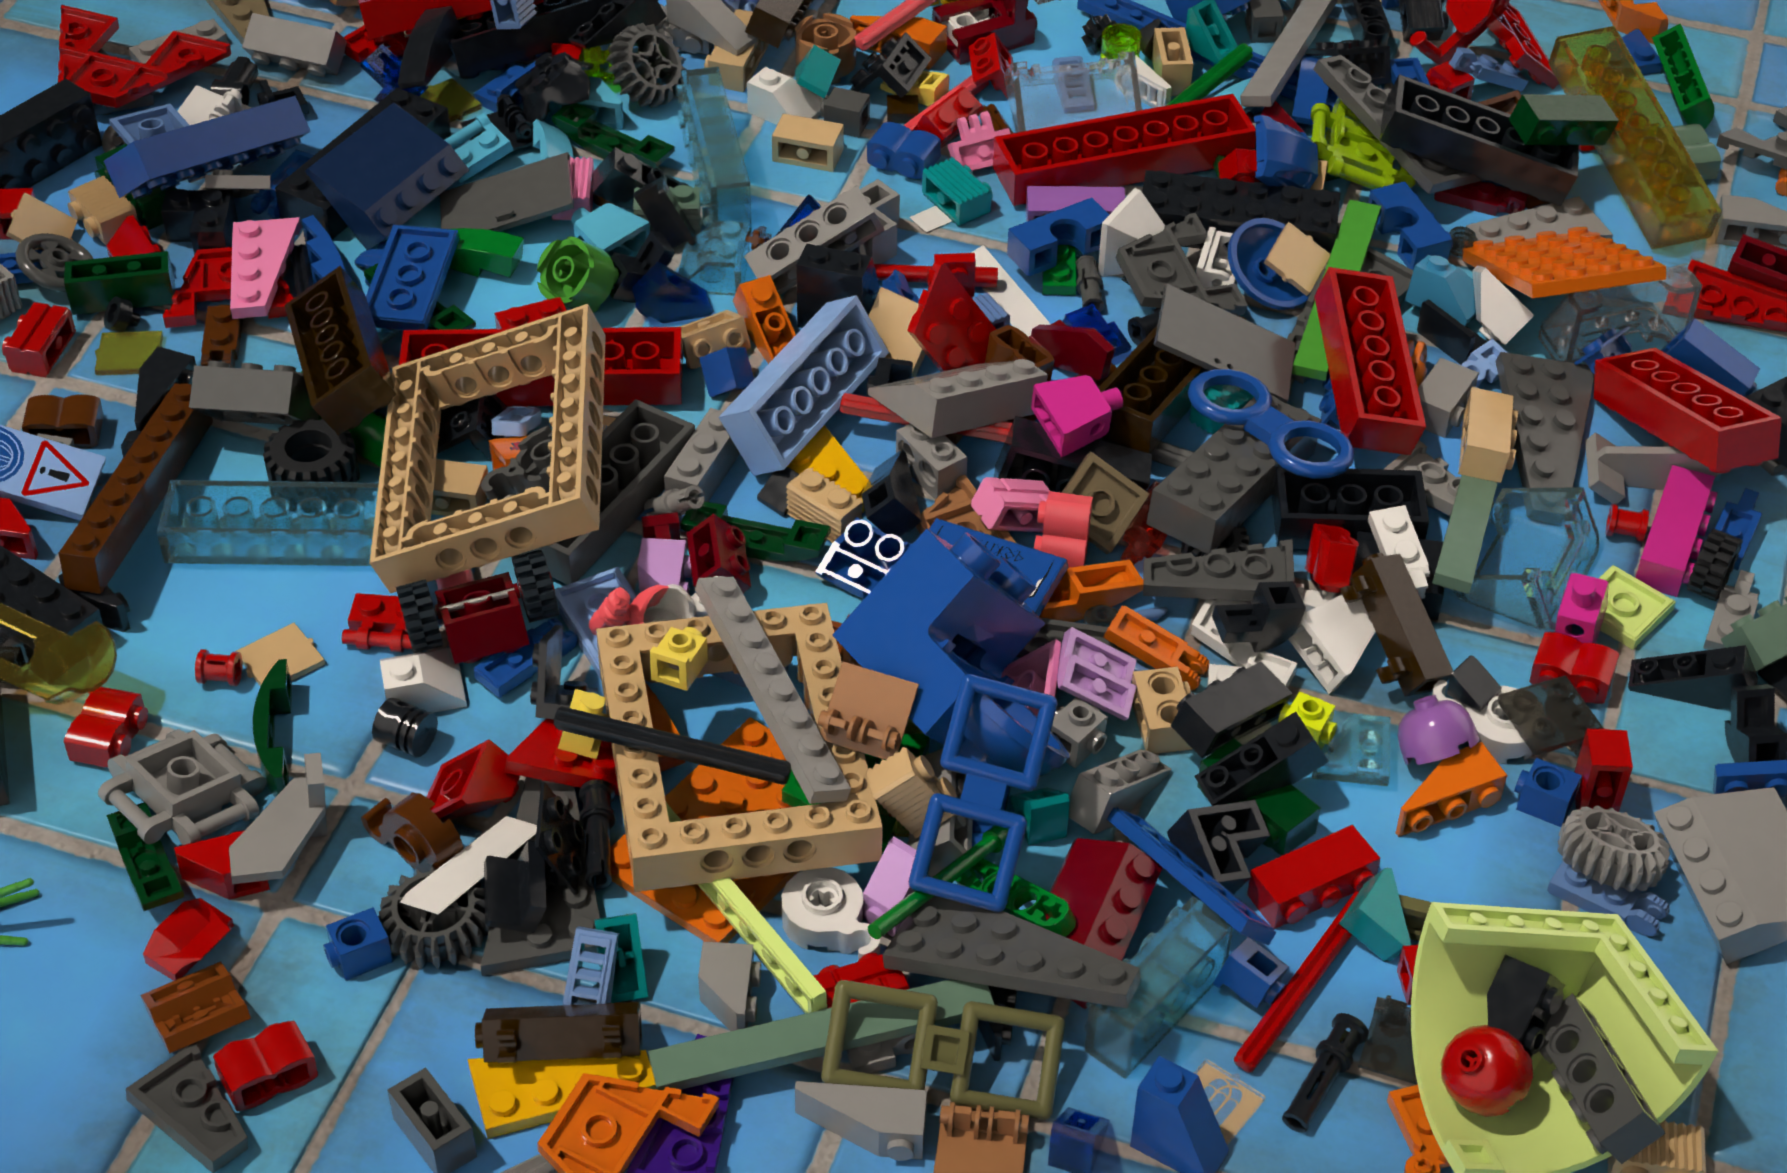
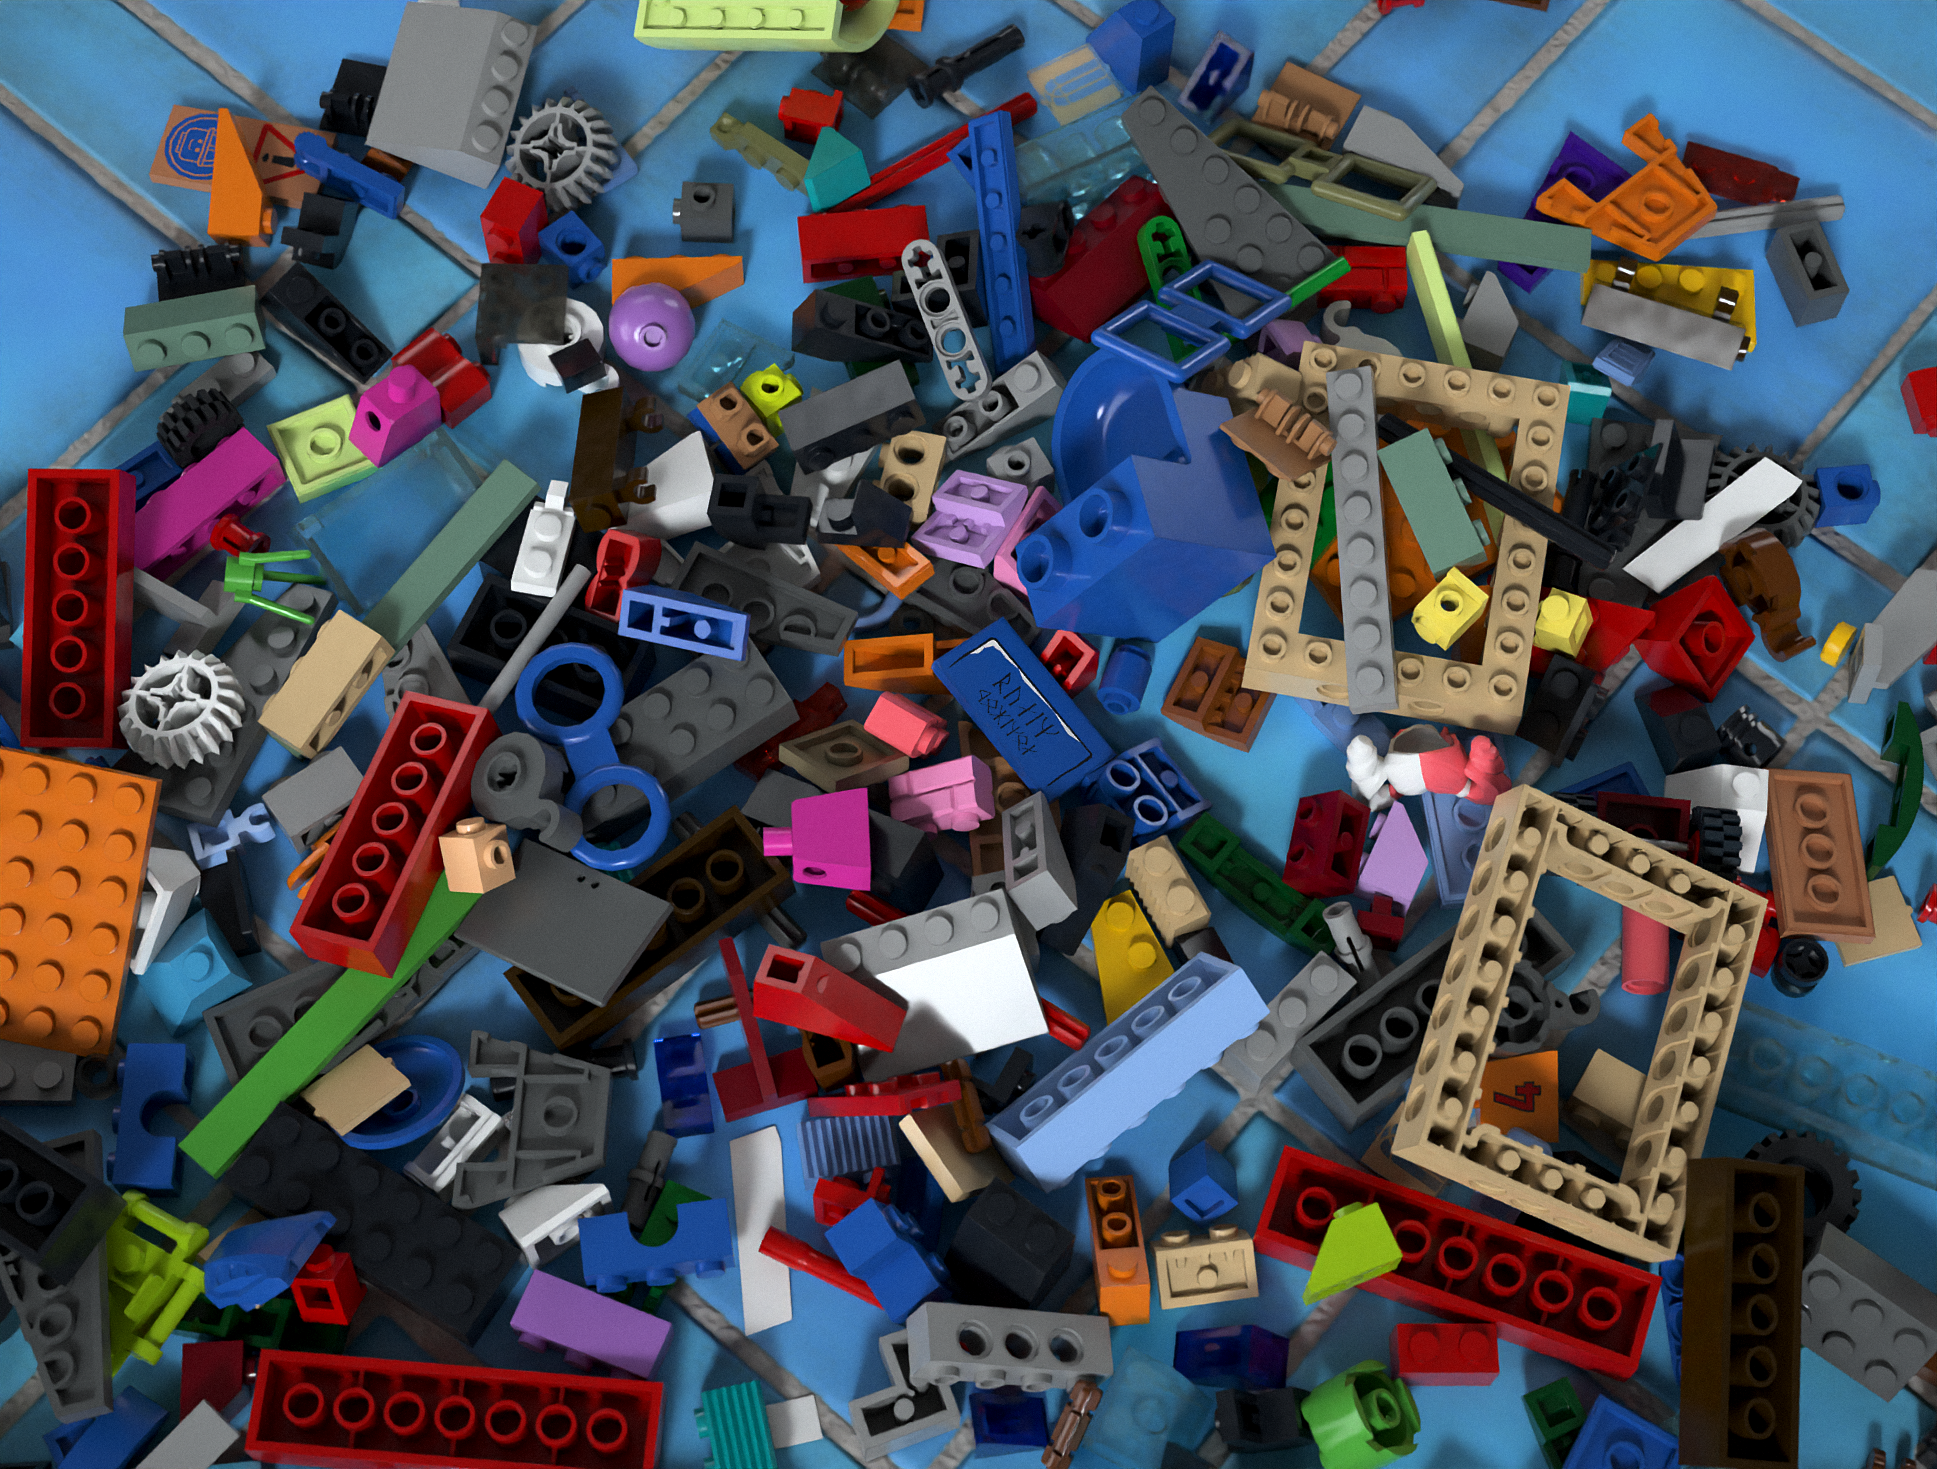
camera: 160 degrees left, 20 degrees up
none -> white gear [117,649,246,770]
none -> bright green plant [223,550,328,625]
none -> light nougat brick [438,817,516,894]
none -> dark grey piece [471,732,583,852]
none -> light grey bar [477,564,591,716]
none -> blue slope [618,584,751,661]
none -> dark grey brick [673,182,736,243]
none -> medium nougat hips [687,381,779,475]
none -> red slope [753,944,907,1053]
none -> black slope [815,479,914,549]
none -> blue brick [823,1197,954,1328]
none -> light grey beam [901,239,992,403]
none -> reddish brown axle [941,1058,992,1153]
none -> light grey slope [1001,791,1078,931]
none -> black piece [1016,199,1074,278]
none -> lime slope [1302,1202,1403,1306]
none -> sand green brick [1377,428,1491,583]
none -> black slope [1634,685,1722,776]
none -> nougat tile [1762,767,1876,944]
none -> black wheel [1770,938,1829,998]
none -> yellow tile [1820,621,1858,668]

